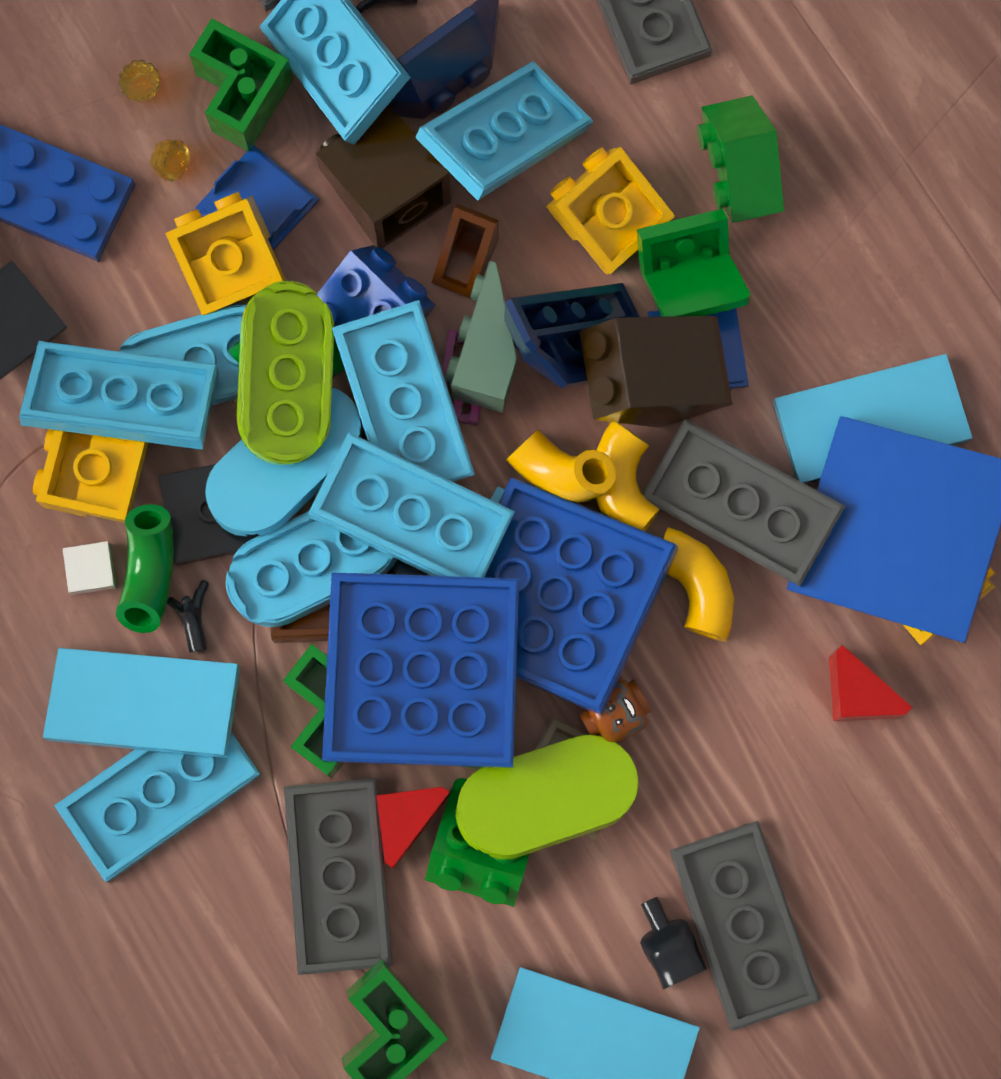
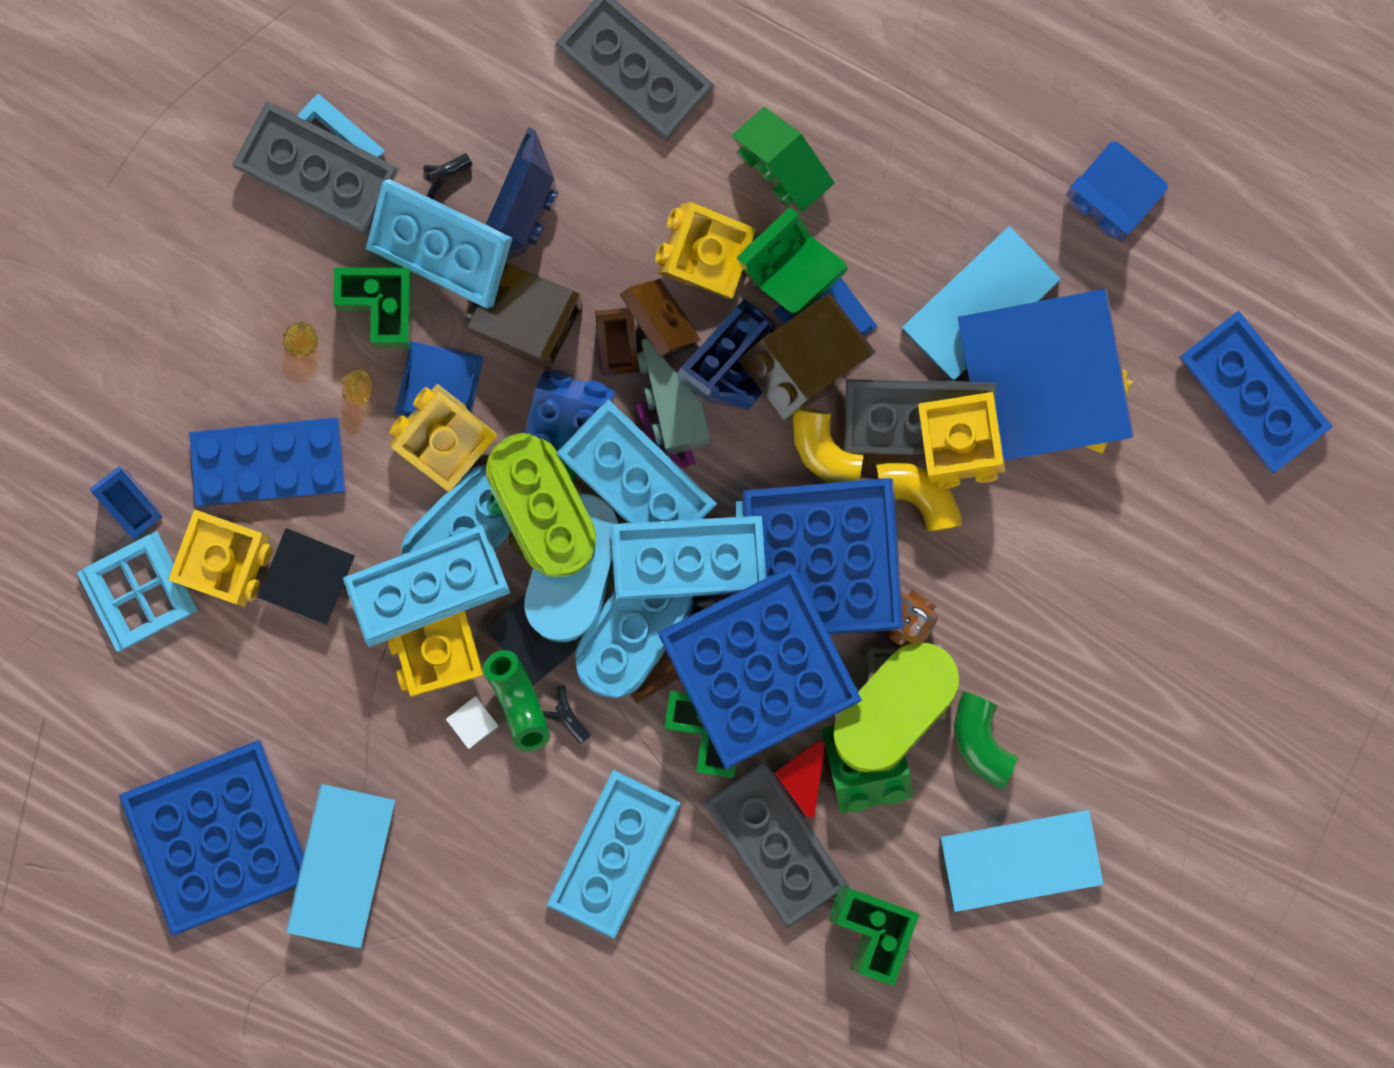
camera: 25 degrees left, 5 degrees up
medium azure tile [43,648,241,758] -> none
medium azure tile [415,61,593,201] -> none
yellow cylinder [506,429,616,502] -> none
black piece [640,897,707,989] -> none
dark grey tile [669,821,821,1031] -> none
red slope [829,645,913,721] -> none
none -> reddish brown plate [620,278,701,357]
none -> yellow plate [918,392,1006,489]
none -> green cylinder [954,691,1018,790]

